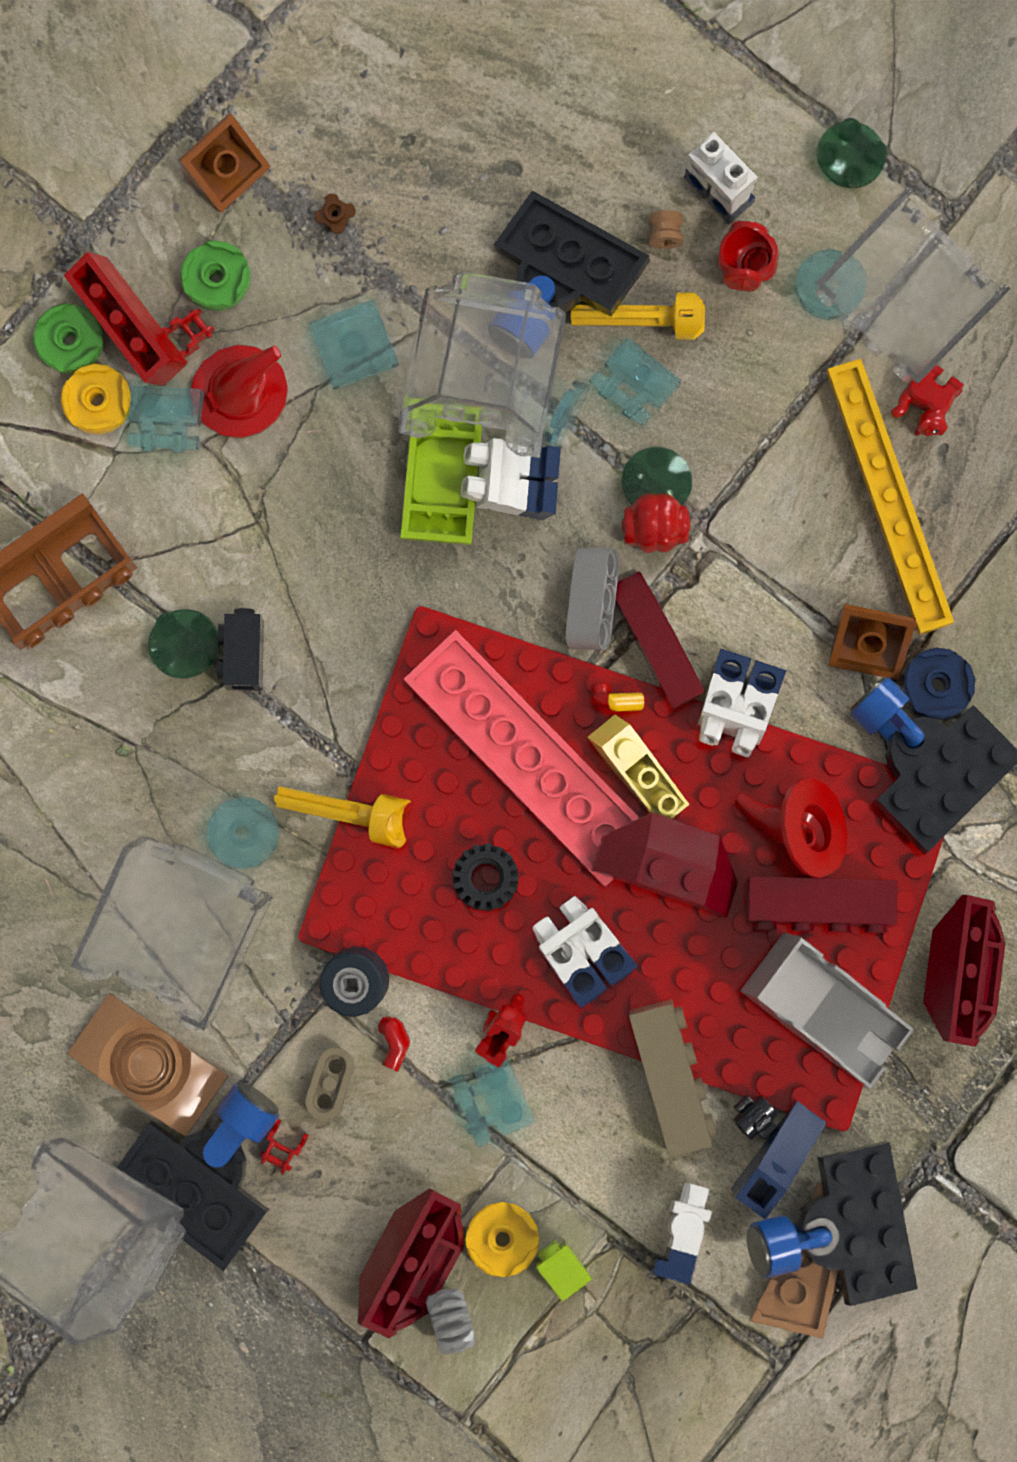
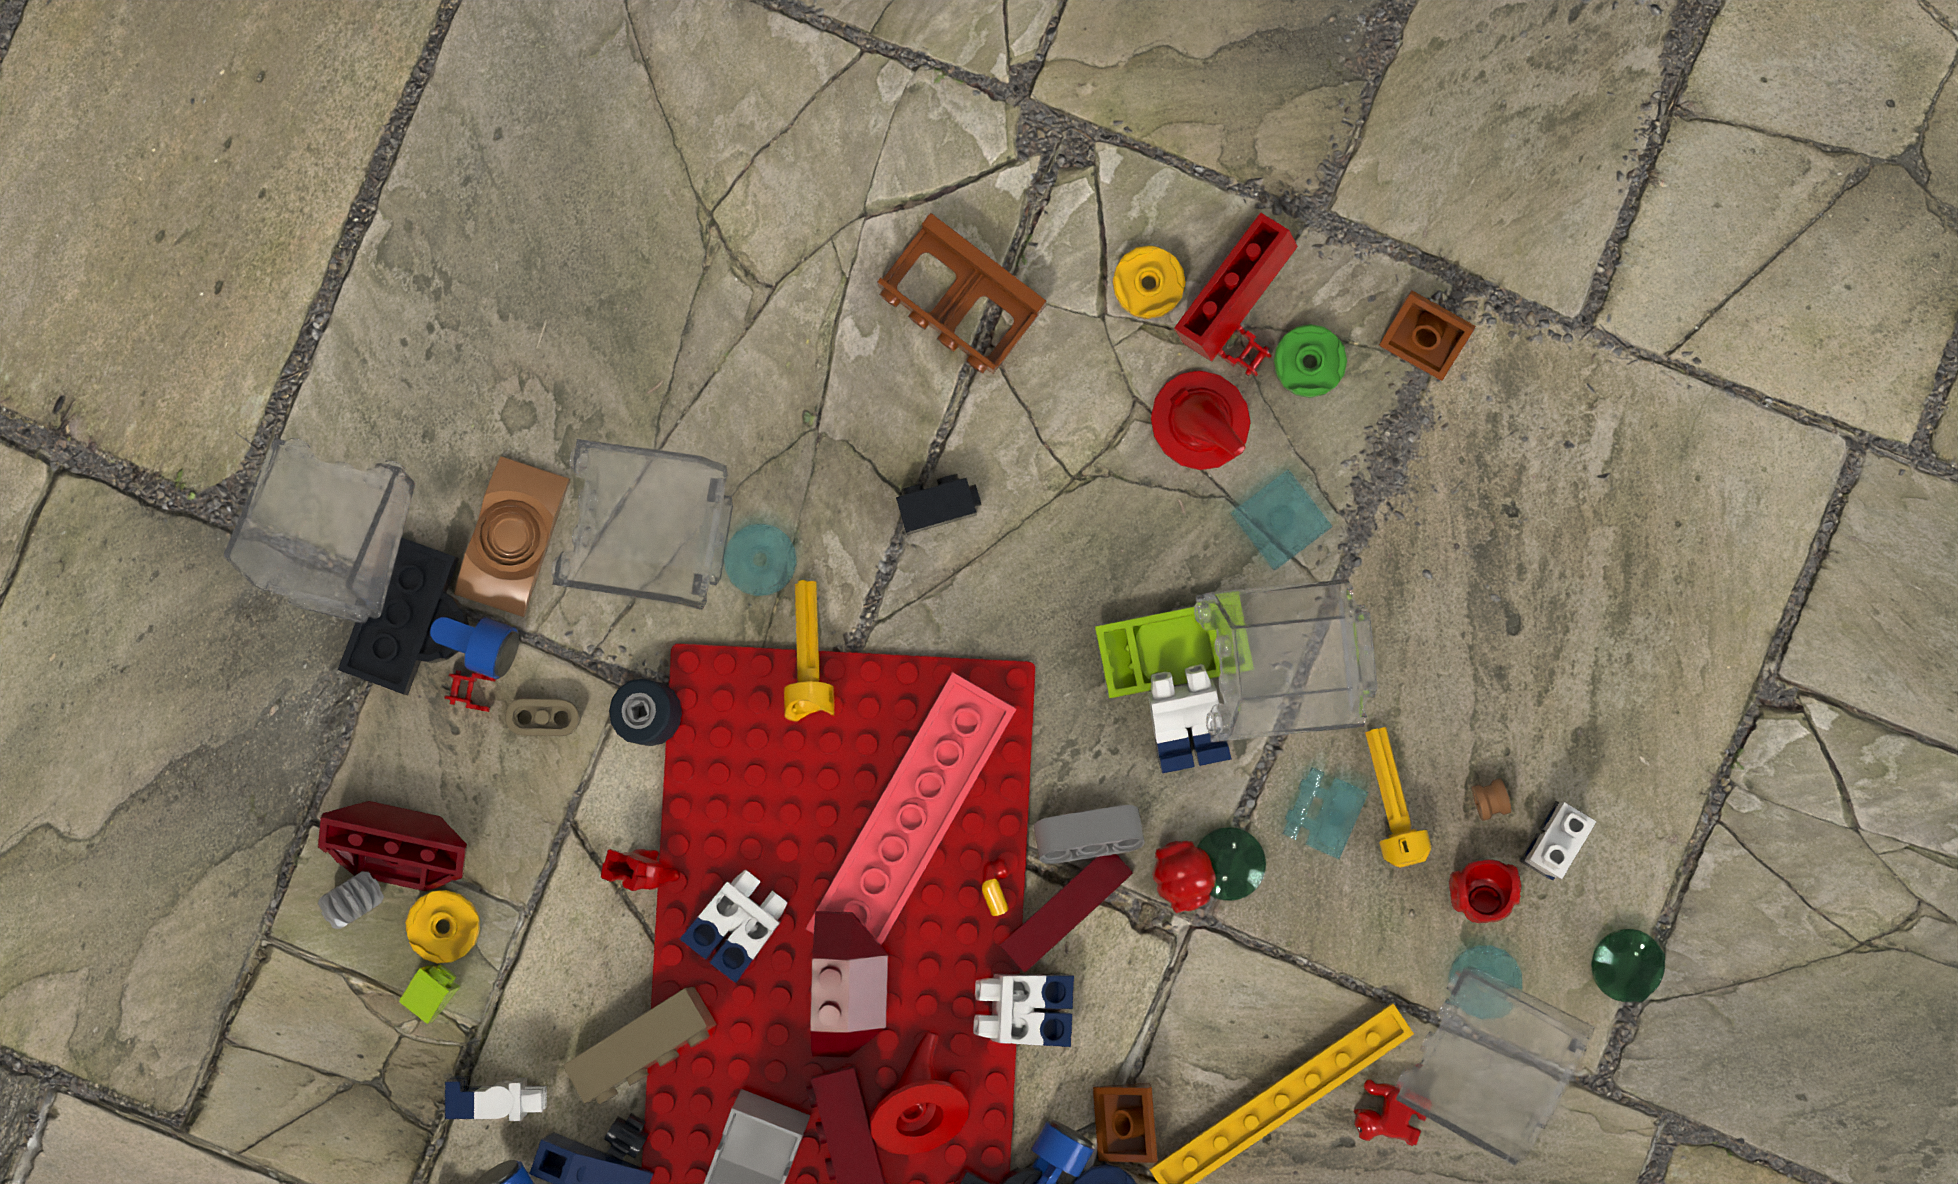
camera: 75 degrees right, 5 degrees up
bright green plate [33,303,104,373] -> none
clear light blue plate [128,386,204,453] -> none
clear green dish [148,609,219,679] -> none
reddish brown plate [314,193,356,234] -> none
red arm [378,1016,410,1072] -> none
clear light blue plate [449,1057,535,1147] -> none
black tyre [453,844,518,911] -> none
black plate [487,190,650,360] -> none
clear light blue tile [544,379,590,447] -> none
light yellow slope [587,715,689,819] -> none

